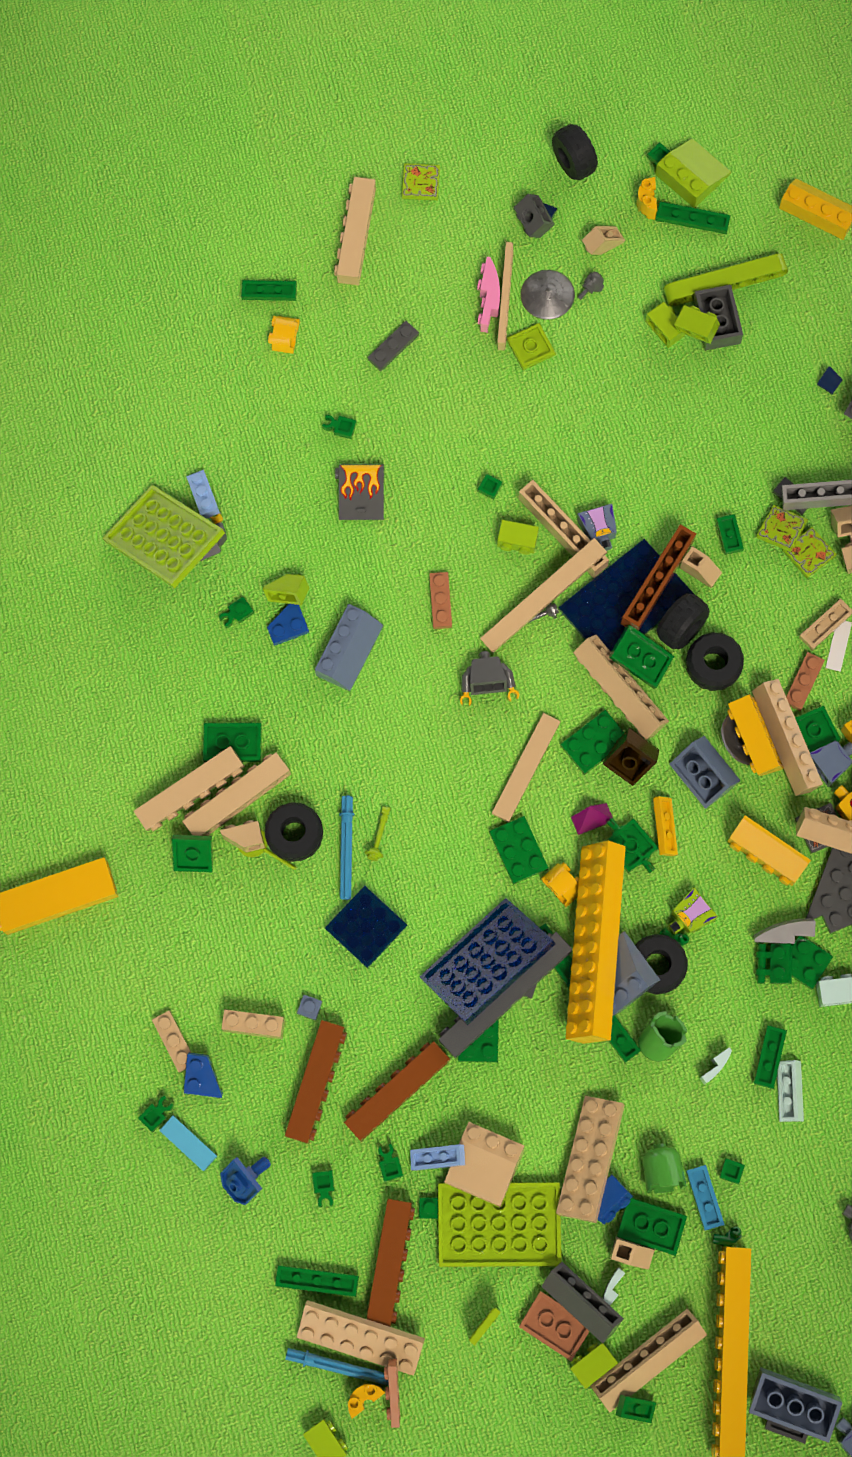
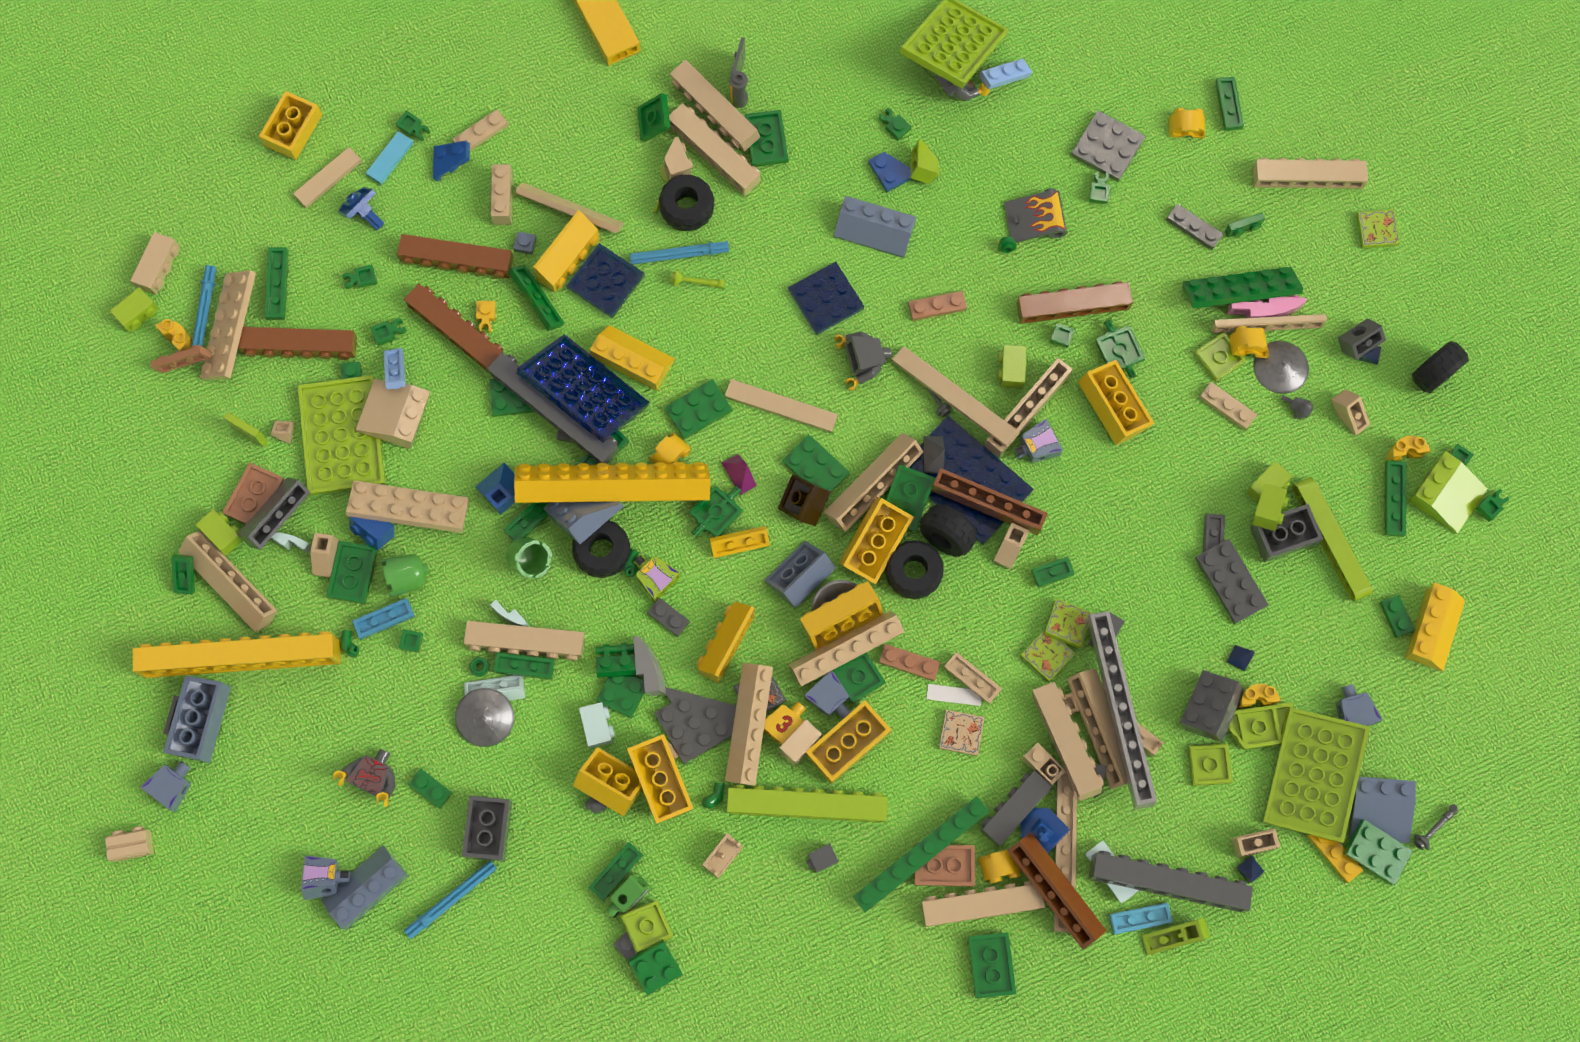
camera: 75 degrees right, 0 degrees up
none -> tan brick [130,232,180,295]
none -> yellow brick [259,91,322,160]
none -> tan slope [271,420,294,444]
none -> tan tile [293,147,362,208]
none -> flat silver hat [455,688,514,747]
none -> tan brick [464,621,585,661]
none -> green plate [469,657,489,677]
none -> blue slope [475,463,515,515]
none -> yellow plate [476,301,496,333]
none -> green plate [508,265,564,331]
none -> tan tile [515,183,624,233]
none -> yellow slope [533,210,599,293]
none -> yellow slope [590,325,675,391]
none -> dark grey plate [647,598,690,637]
none -> dark grey door [729,37,748,108]
none -> clear blue plate [788,262,864,335]
none -> yellow slope [839,496,914,584]
none -> dark grey slope [923,436,945,474]
none -> green plate [998,236,1017,253]
none -> brick [1016,281,1133,324]
none -> flat silver plate [1071,110,1145,182]
none -> yellow slope [1078,360,1154,445]
none -> plate [1095,319,1145,379]
none -> green plate [1182,267,1303,309]
none -> dark grey plate [1195,539,1269,624]
none -> tan plate [1199,382,1258,431]
none -> dark grey tile [1203,513,1225,552]
none -> green plate [1225,213,1265,238]
none -> yellow cylinder [1229,326,1269,358]
none -> green plate [1380,595,1415,638]
none -> green plate [1475,489,1509,522]

